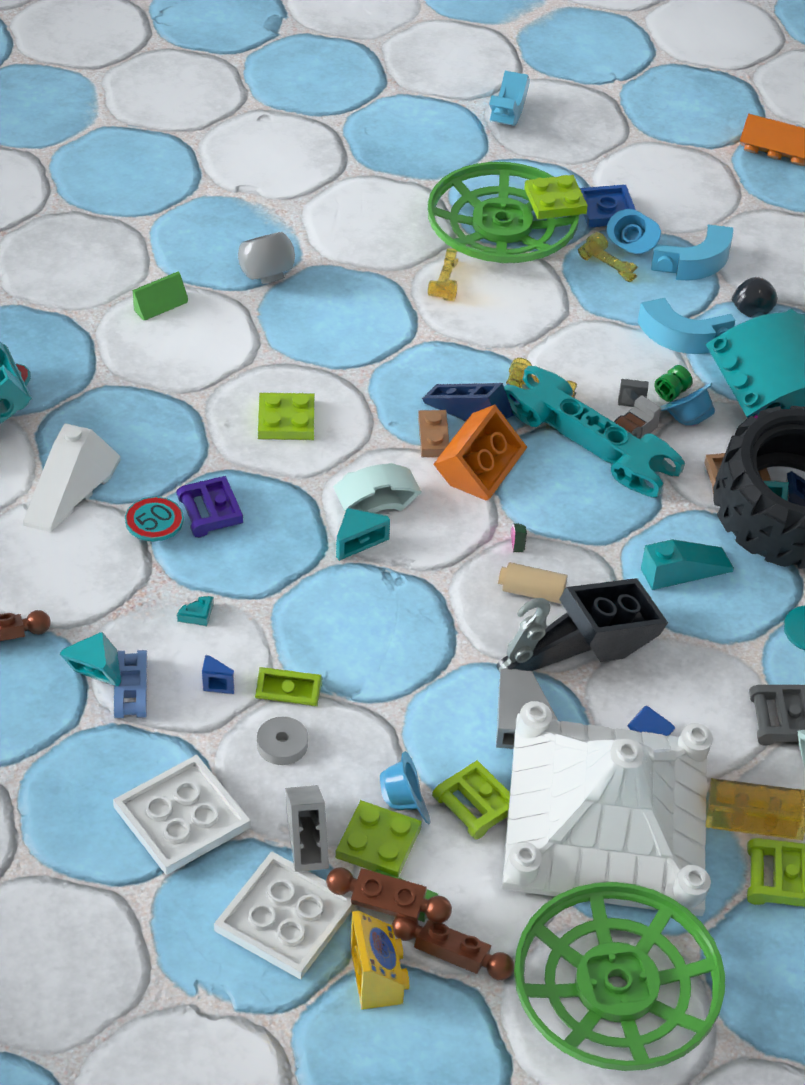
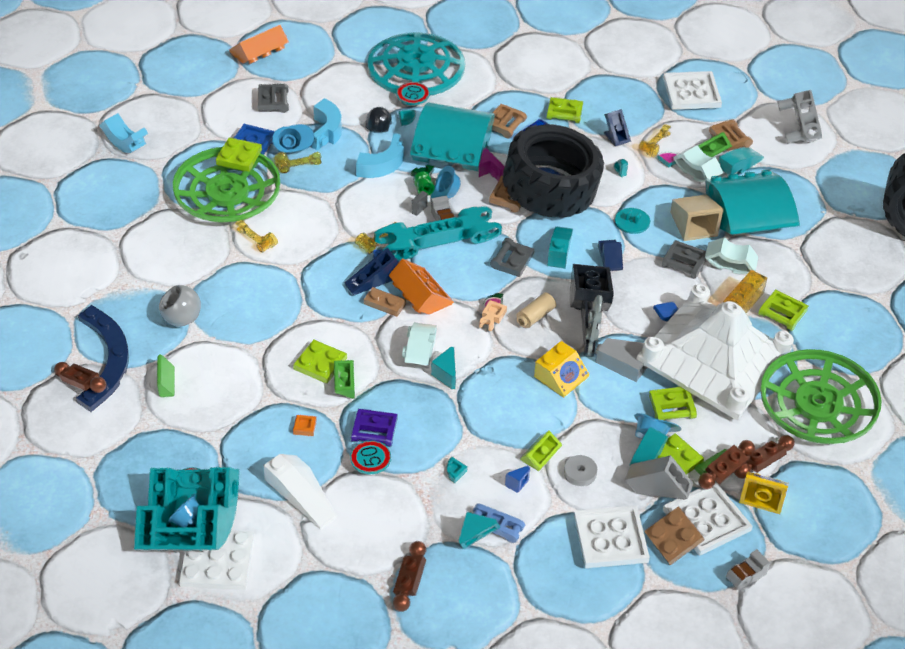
camera: 60 degrees left, 0 degrees up
none -> copper plate [54,362,106,393]
none -> dark blue plate [76,305,129,412]
none -> dark grey plate [258,84,289,113]
none -> orange tile [293,414,317,436]
none -> bright green slope [334,360,355,399]
none -> dark green tile [411,165,434,177]
none -> light nougat plate [479,300,507,331]
none -> dark grey plate [490,238,534,277]
none -> yellow slope [534,341,589,398]
none -> dark blue slope [598,240,623,271]
none -> teal slope [629,427,668,466]
none -> medium nougat plate [644,506,705,565]
none -> light grey leg [726,549,770,590]

